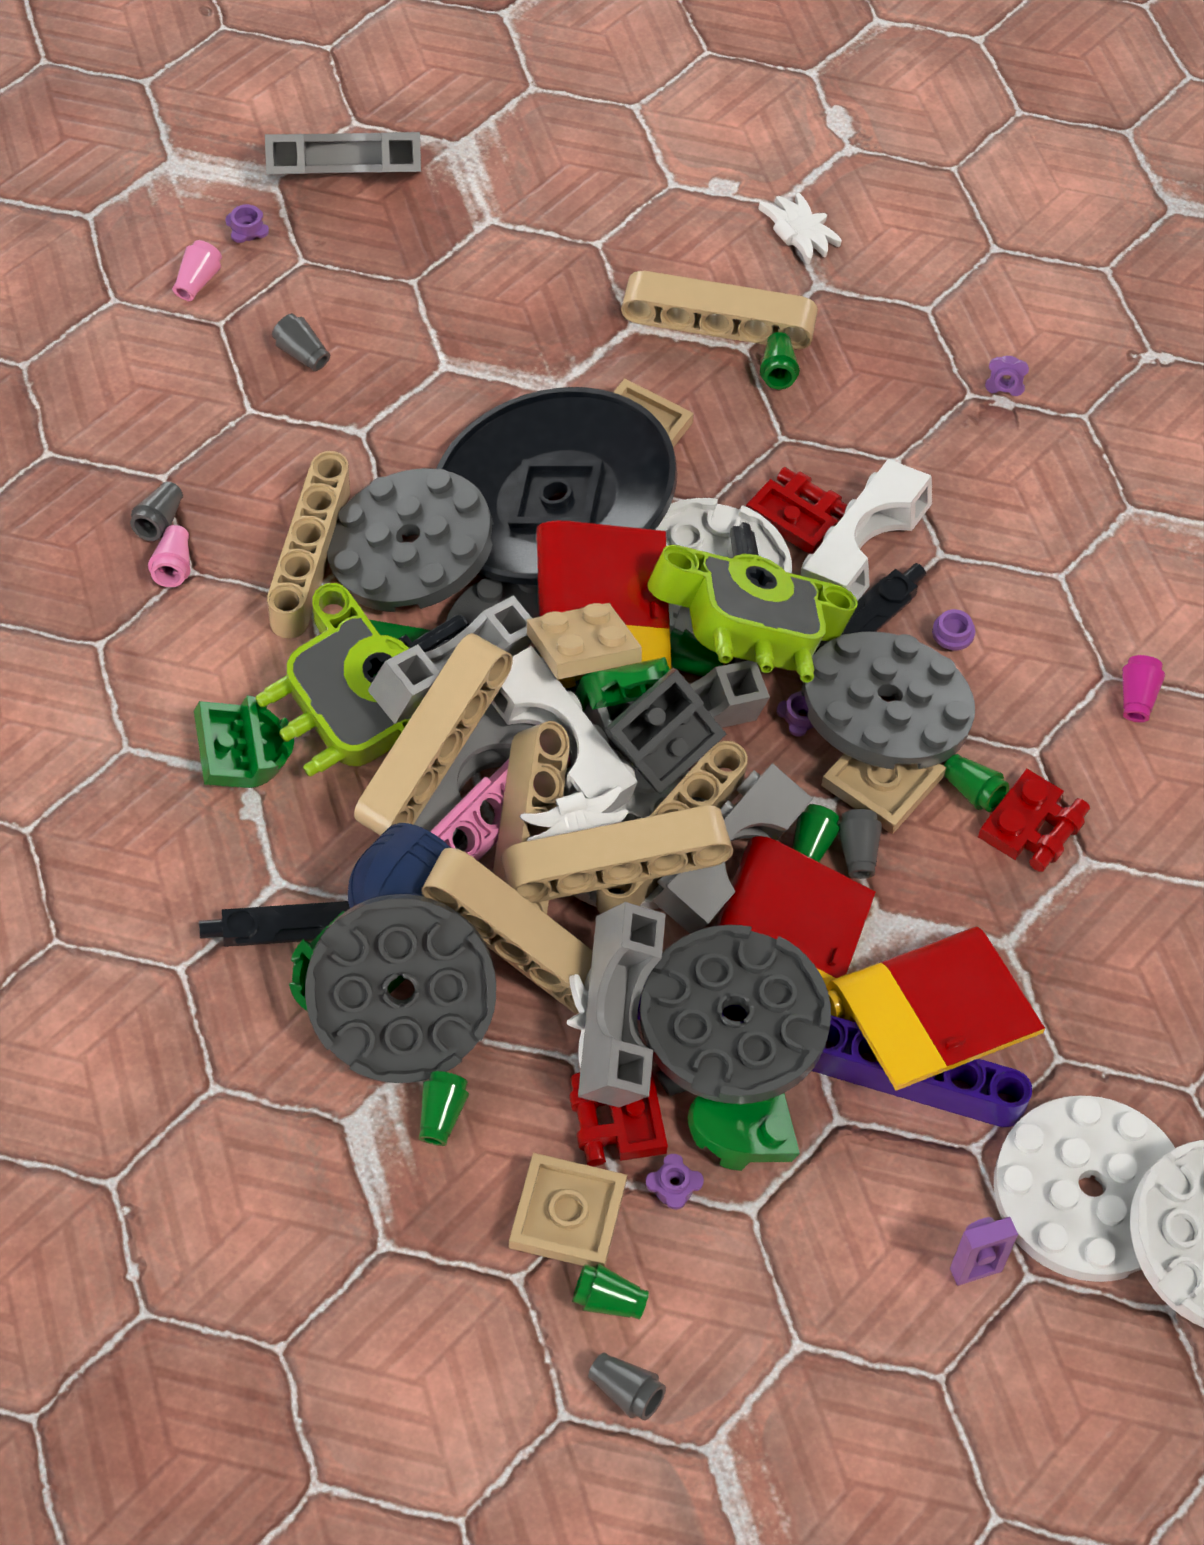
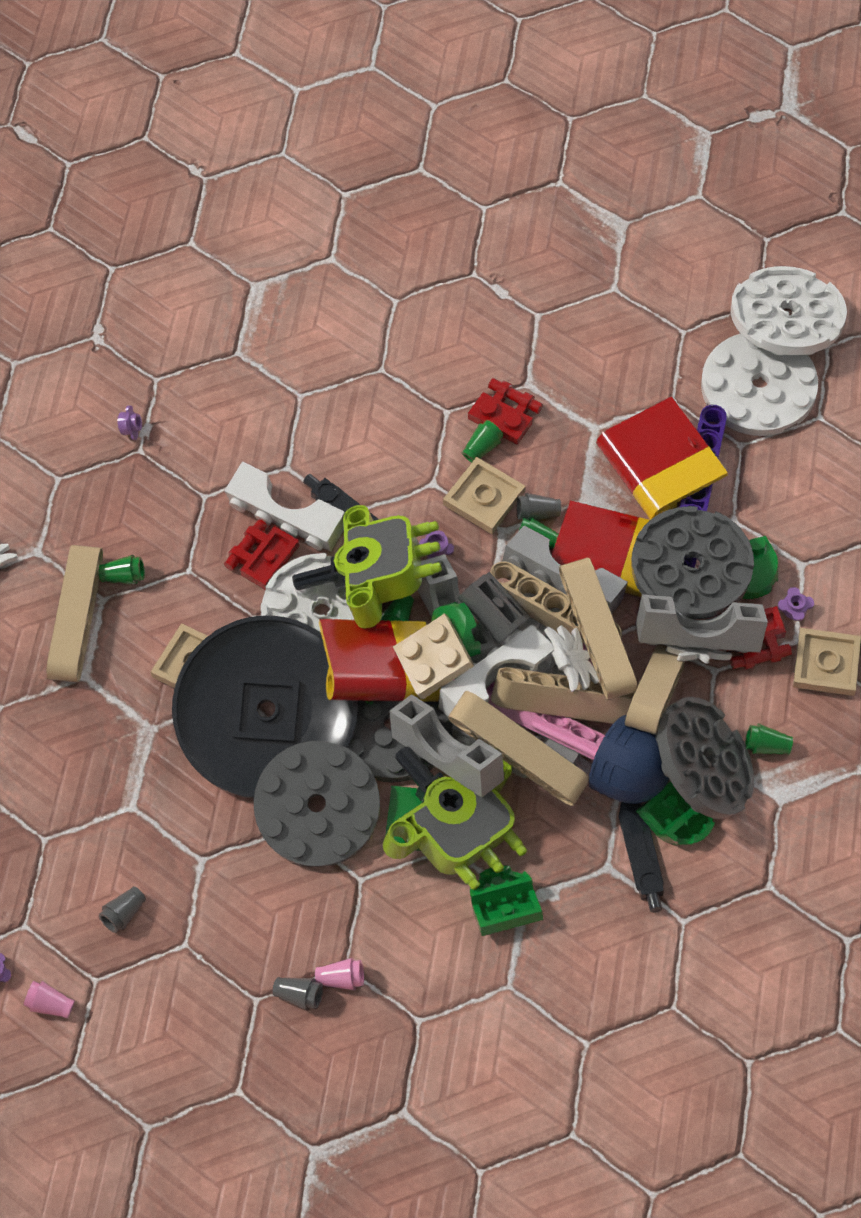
camera: 90 degrees left, 5 degrees up
tan beam [267,451,350,638] -> none
dark grey plate [801,632,975,769] -> none
medium lavender plate [932,609,975,650] -> none
medium lavender plate [950,1217,1018,1286] -> none
dark pink cone [1122,655,1165,722] -> none

